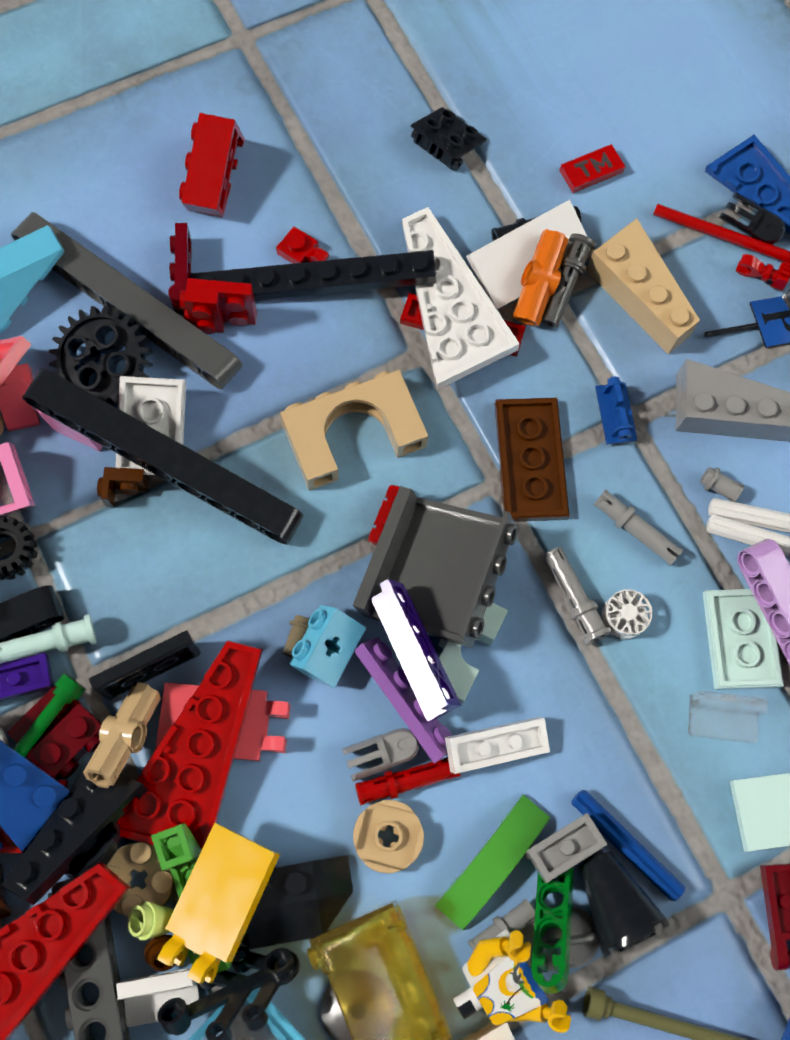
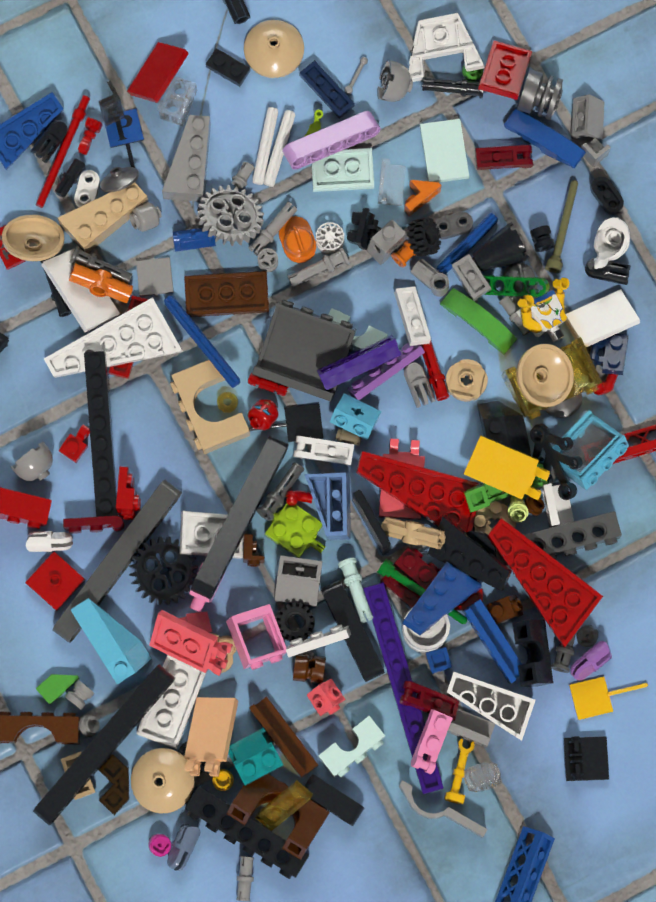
camera: 85 degrees left, 5 degrees up
none -> tan dish [2,215,64,261]
none -> light grey cylinder [11,442,53,481]
none -> red plate [25,552,86,611]
none -> white arm [26,531,73,552]
none -> black axle [55,159,85,198]
none -> white plate [74,170,100,208]
none -> flat silver dish [100,167,139,192]
none -> light grey head [129,202,162,232]
none -> light grey piece [136,257,174,297]
none -> blue axle [164,295,240,388]
none -> light grey gear [197,185,264,246]
none -> clear yellow plate [217,392,238,413]
none -> red head [248,399,279,430]
none -> black piece [248,404,323,442]
none -> light grey wheel [257,248,278,273]
none -> dark grey pin [257,463,304,521]
none -> lime plate [265,503,326,558]
none -> light grey slope [275,556,323,607]
none -> orange piece [279,216,316,263]
none -> red arm [285,490,313,506]
none -> white plate [293,436,354,466]
none -> medium blue wedge [304,473,351,540]
none -> black hips [347,208,382,250]
none -> light grey torso [367,220,409,265]
none -> orange bush [391,240,417,268]
none -> orange slope [404,180,442,217]
none -> black tyre [407,217,441,257]
none -> light grey piece [411,259,449,297]
none -> flat silver plate [435,212,473,239]
none -> tan dish [516,344,574,407]
none -> black wheel [530,225,555,252]

